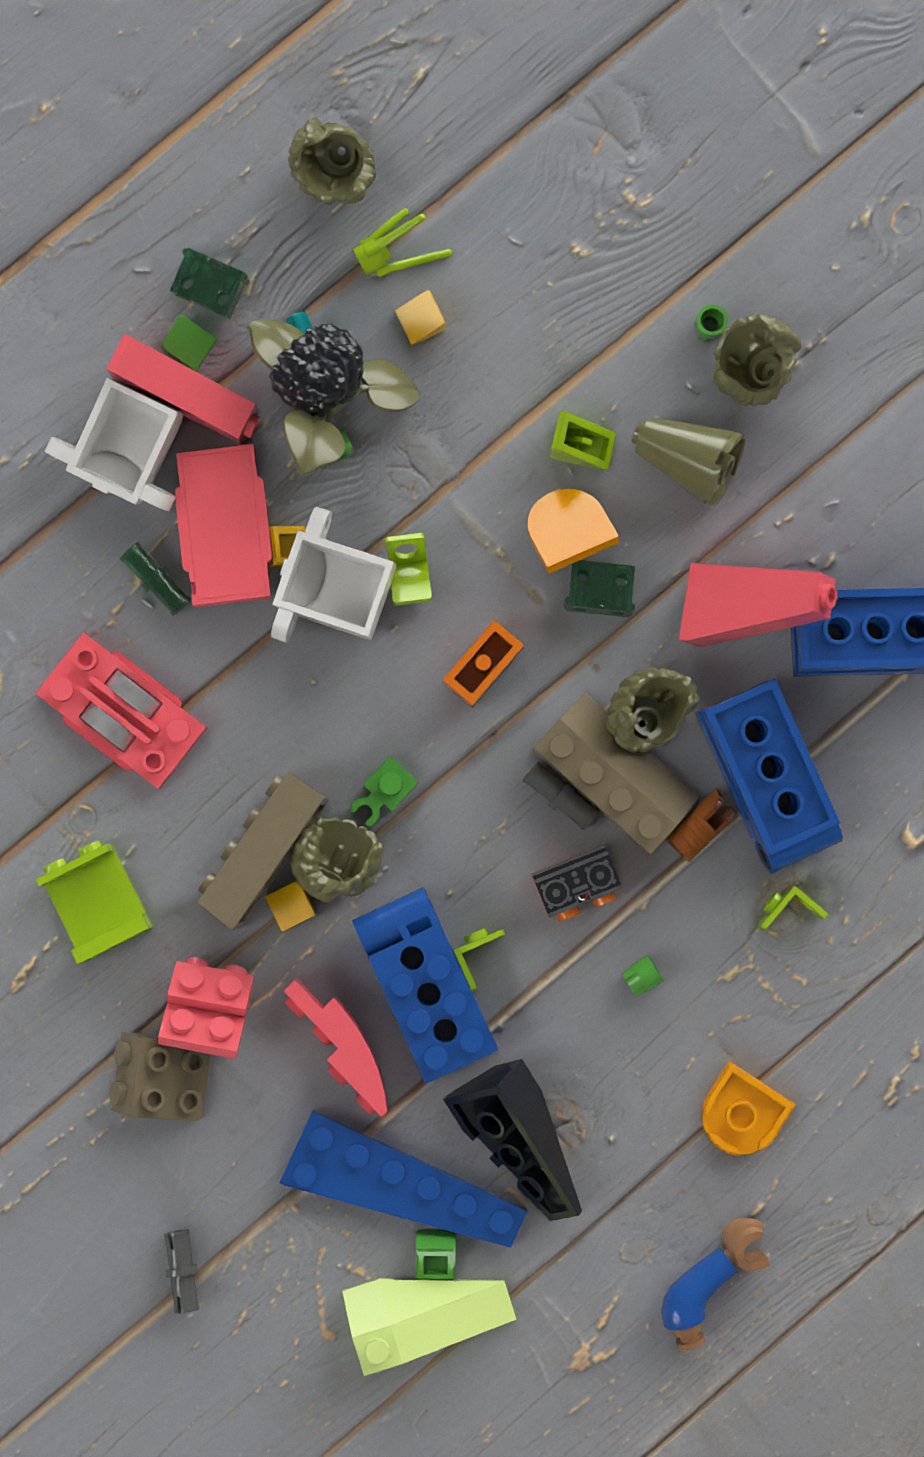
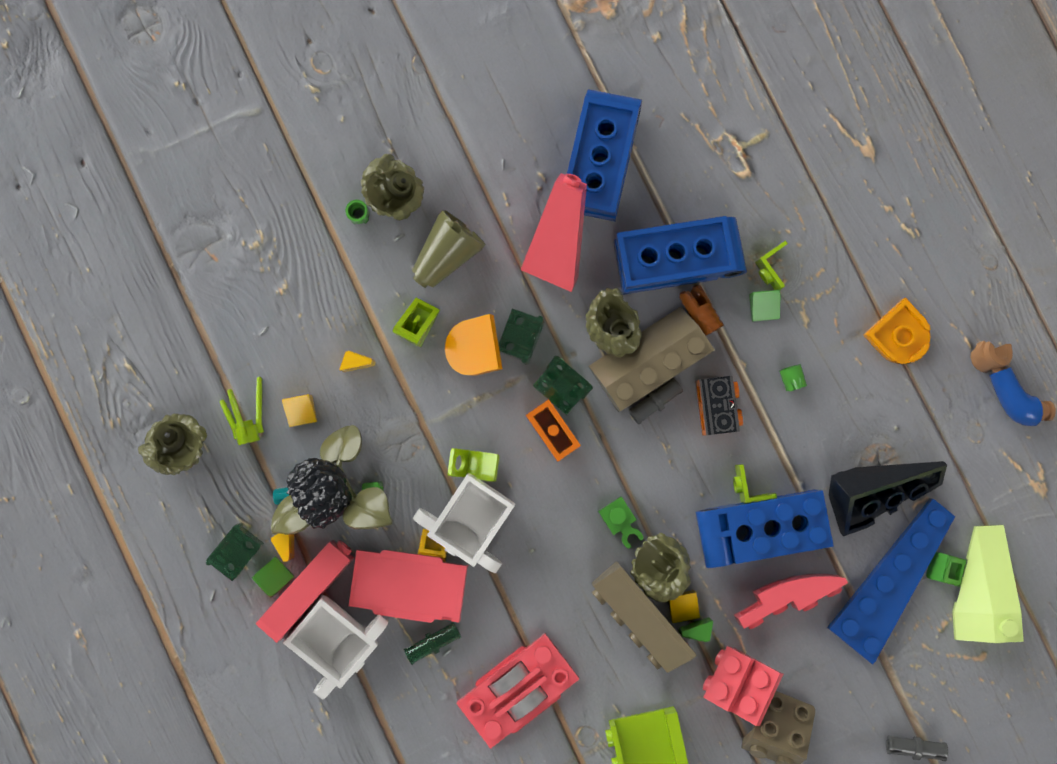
camera: 75 degrees left, 0 degrees up
none -> yellow slope [271,534,294,562]
none -> yellow slope [339,350,376,372]
none -> clear green piece [533,356,593,415]
none -> bright green slope [678,617,713,642]
none -> bright green slope [749,290,781,322]

